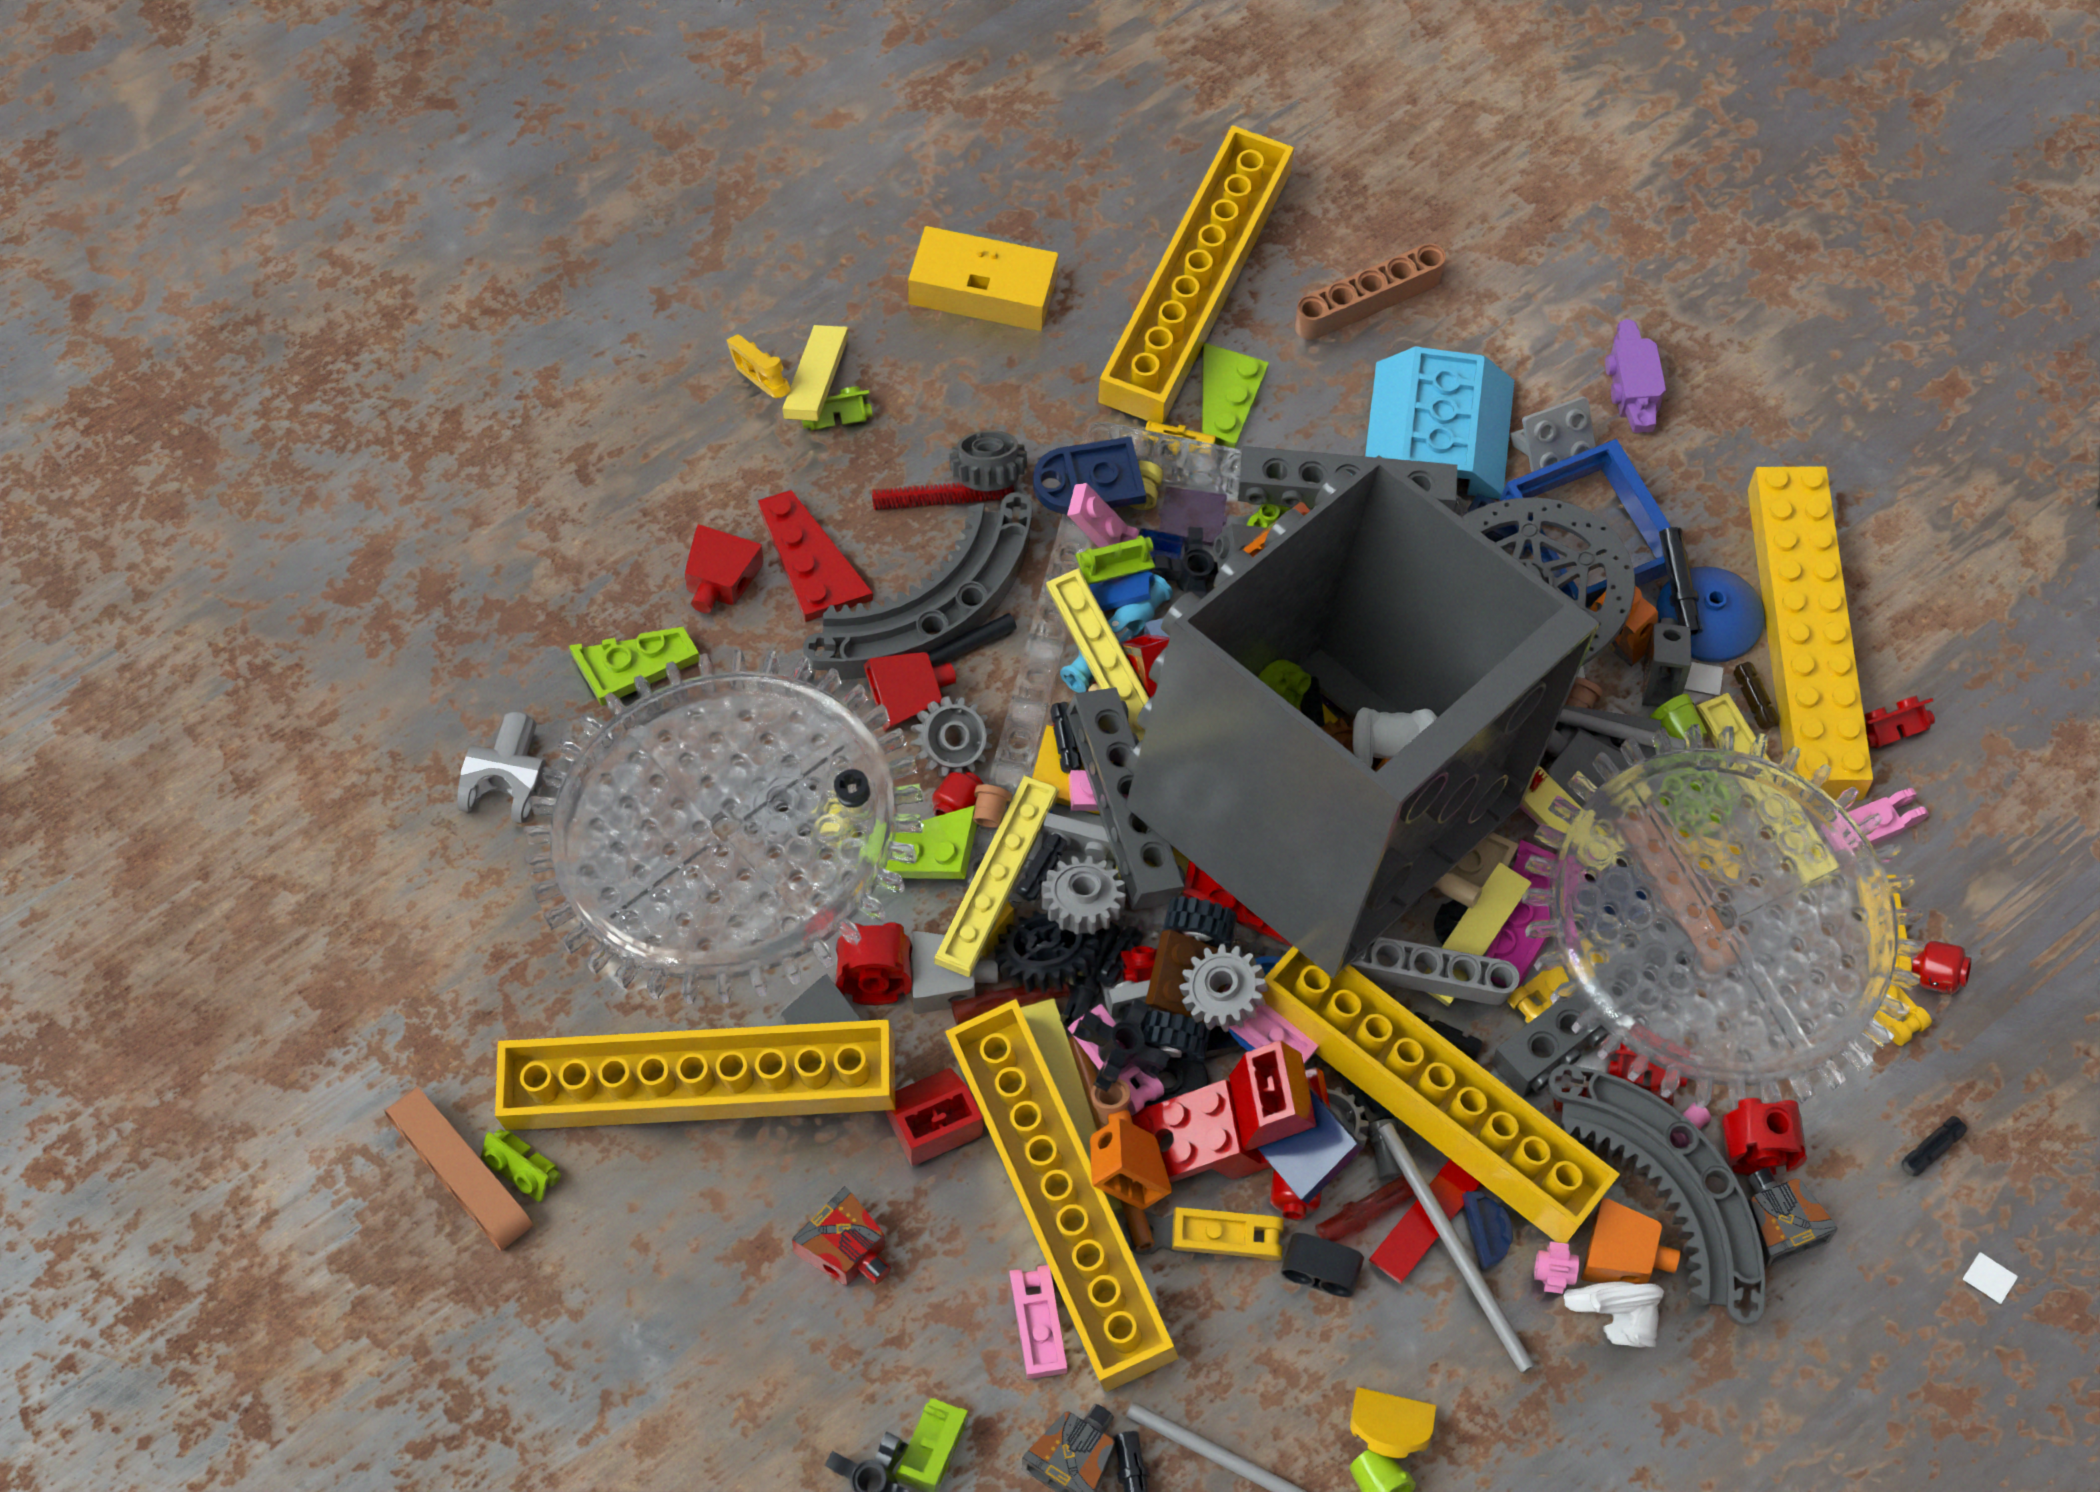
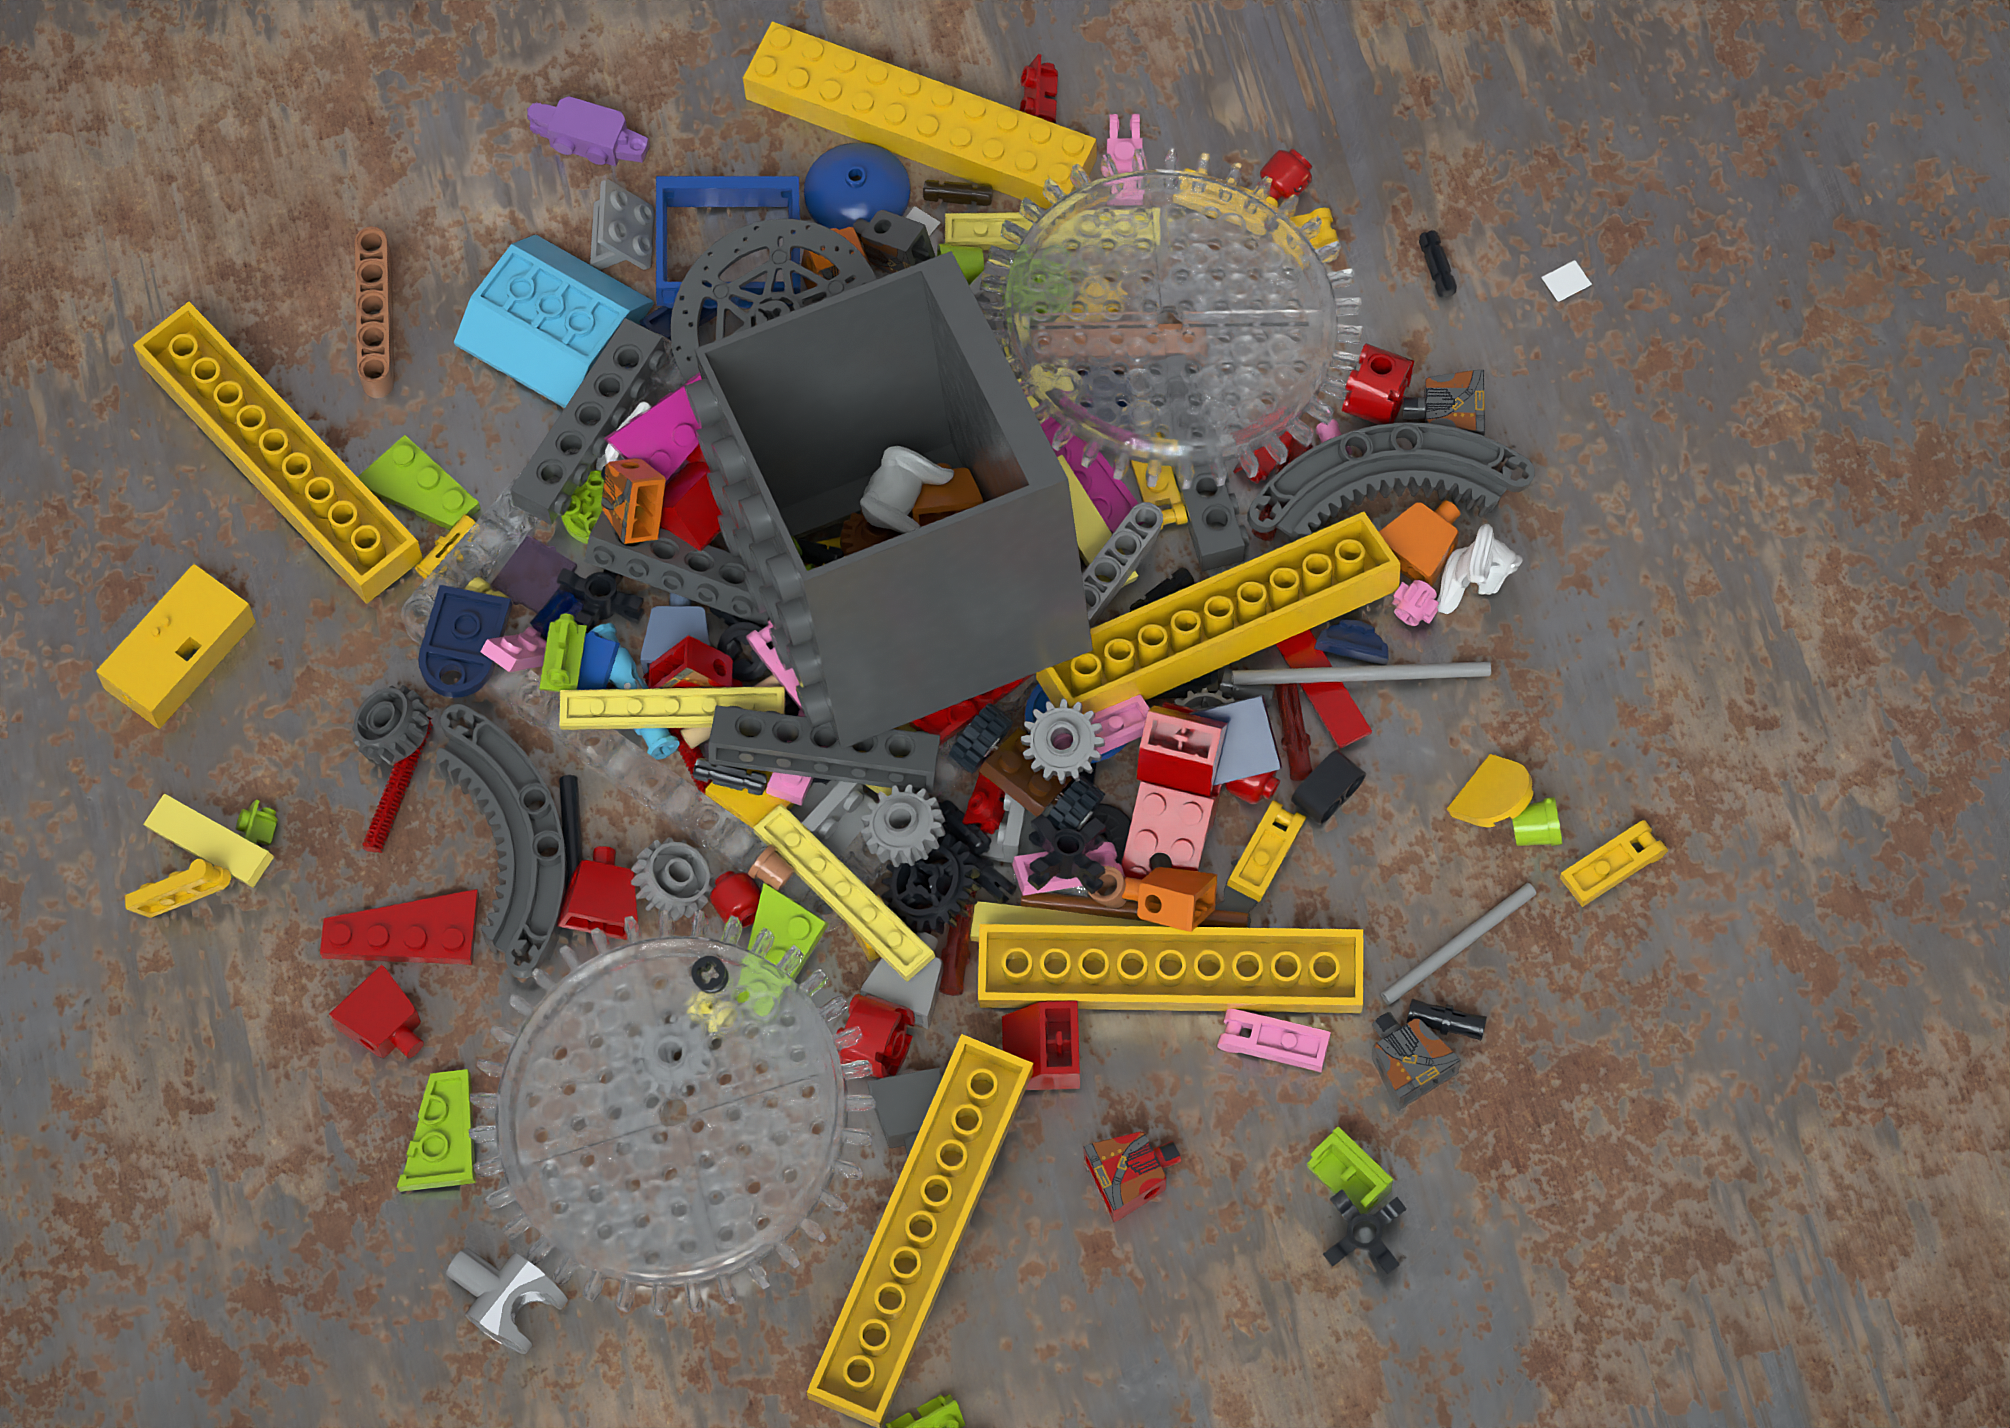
camera: 60 degrees left, 5 degrees up
black axle [1016,833,1068,902] -> none
black pin [1659,527,1703,636] -> none

